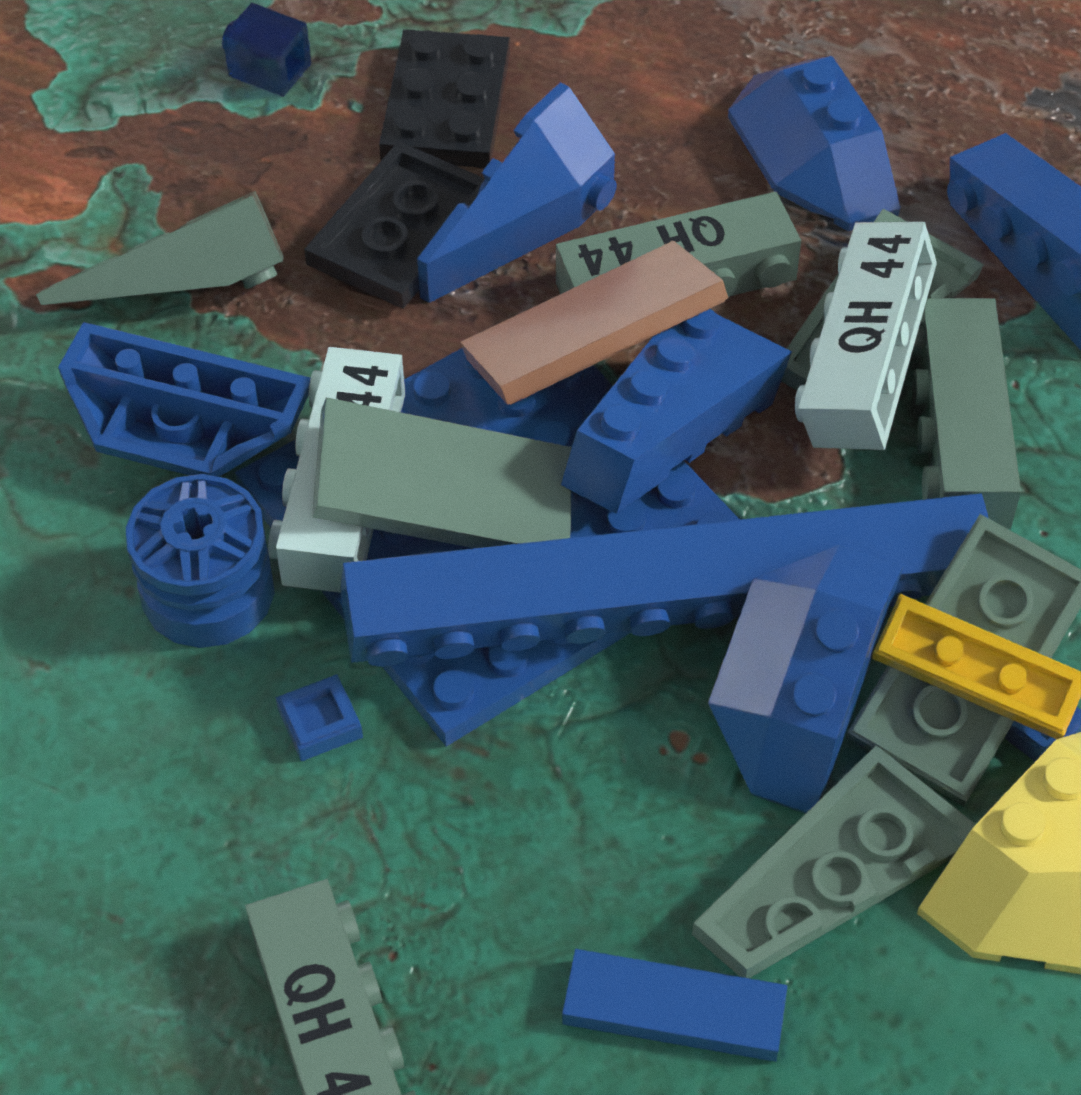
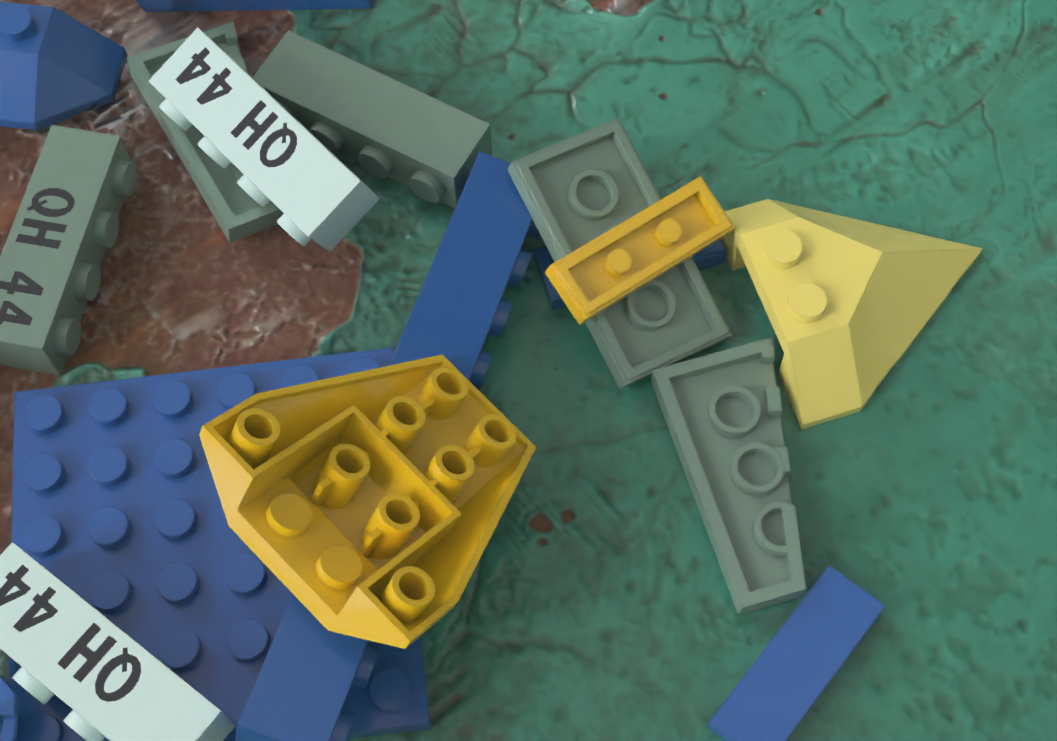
camera: 60 degrees left, 10 degrees up
sand green tile [312,397,572,548] -> none
nougat tile [460,240,728,405] -> none
blue wedge [561,309,792,514] -> none
blue wedge [708,545,903,814] -> none
none -> yellow wedge [199,354,536,649]

